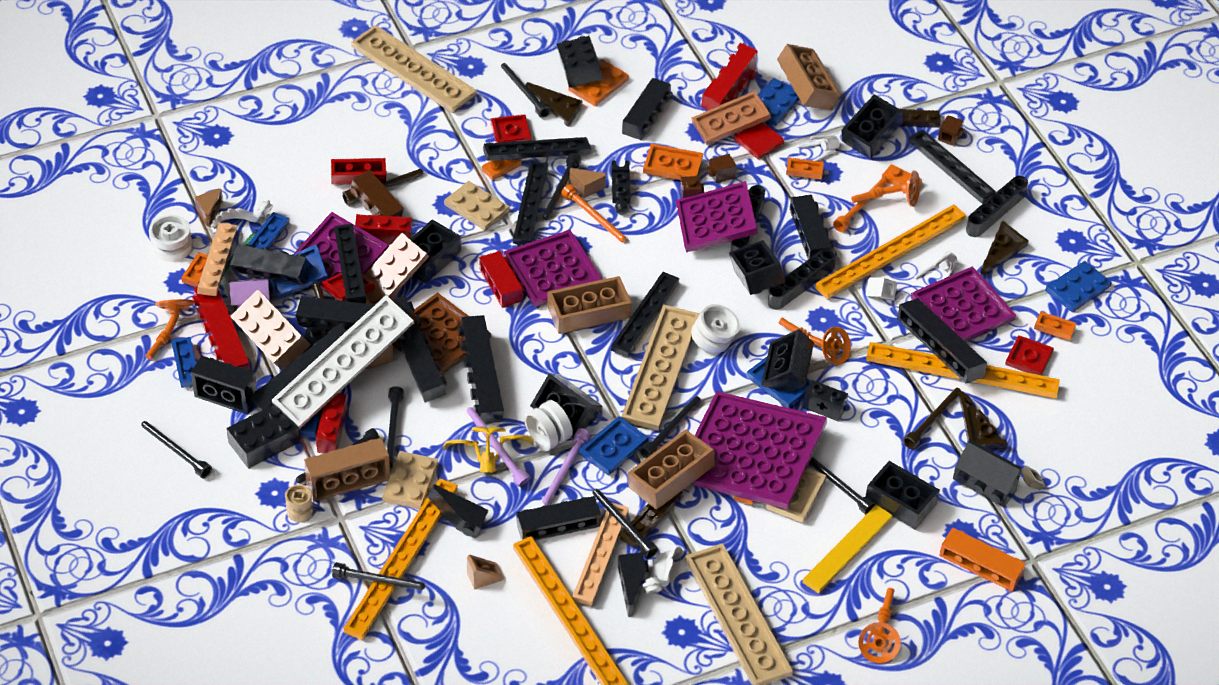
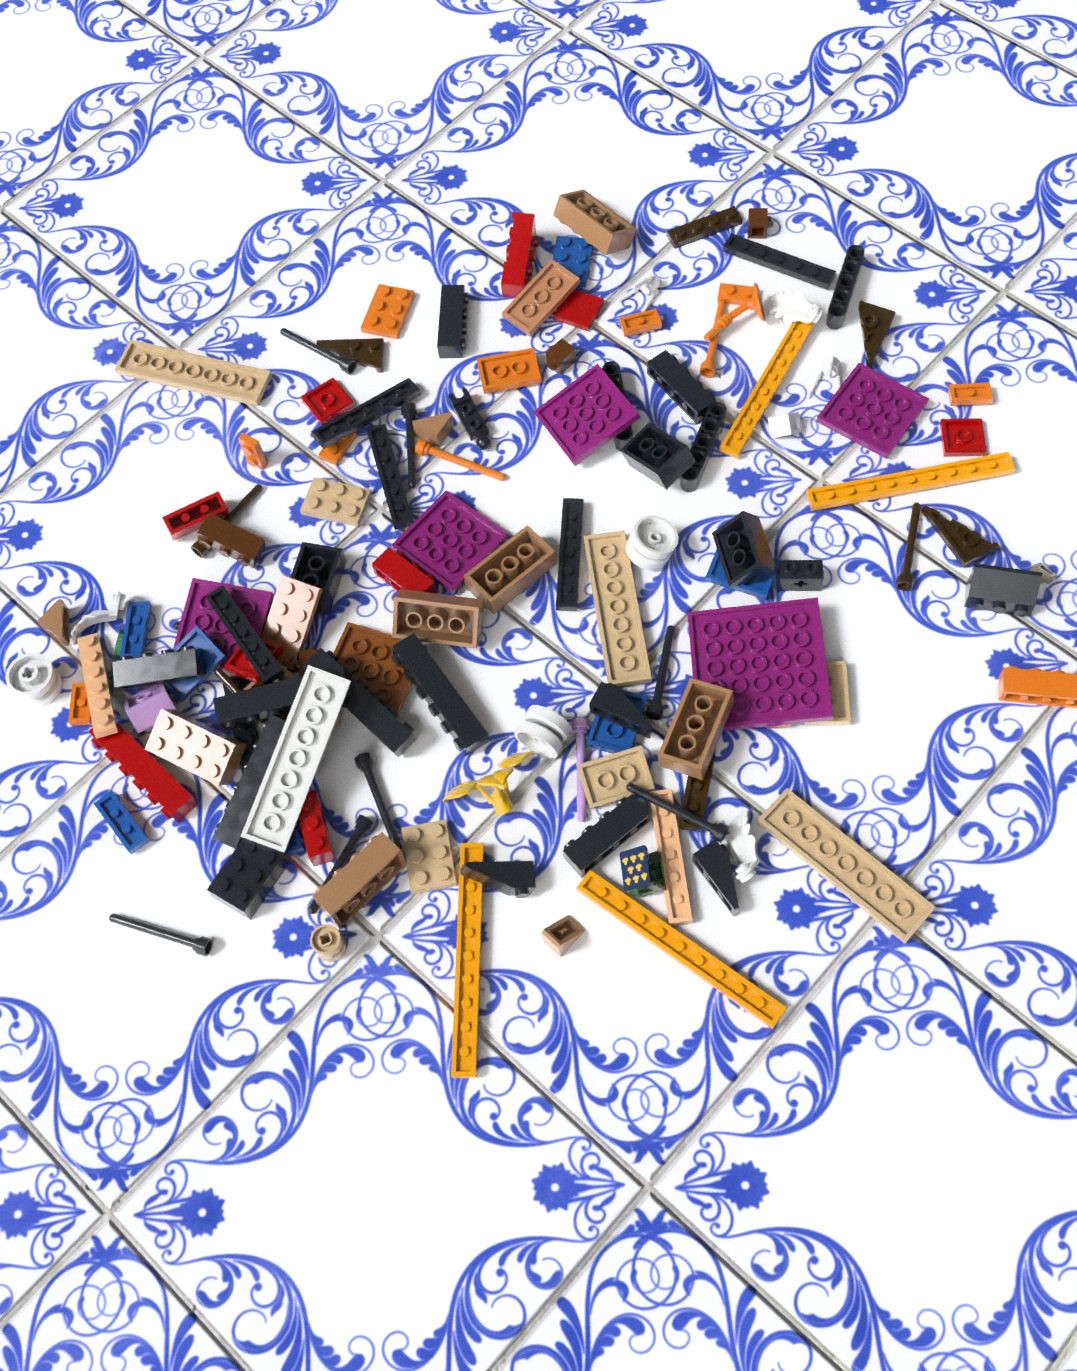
camera: 15 degrees left, 15 degrees up
orange dish [145,299,194,360] -> none
black brick [191,356,257,414] -> none
black piece [332,562,426,590] -> none
red brick [355,214,413,245] -> none
lavender piece [467,407,531,487] -> none
black slope [530,373,603,438] -> none
black brick [556,35,603,88] -> none
reddish brown brick [680,176,704,198] -> none
orange dish [778,317,851,365] -> none
yellow tile [802,505,892,594] -> none
black piece [809,456,876,515] -> none
black brick [841,94,903,159] -> none
orange dish [858,587,901,663] -> none
black brick [865,460,940,530] -> none
black brick [897,298,987,384] -> none
blue plate [1045,260,1112,313] -> none
none -> orange plate [238,433,268,469]
none -> medium nougat brick [392,589,484,648]
none -> tan plate [576,745,655,809]
none -> black slope [589,681,652,739]
none -> piece [619,845,666,898]
none -> white plant [768,288,823,324]

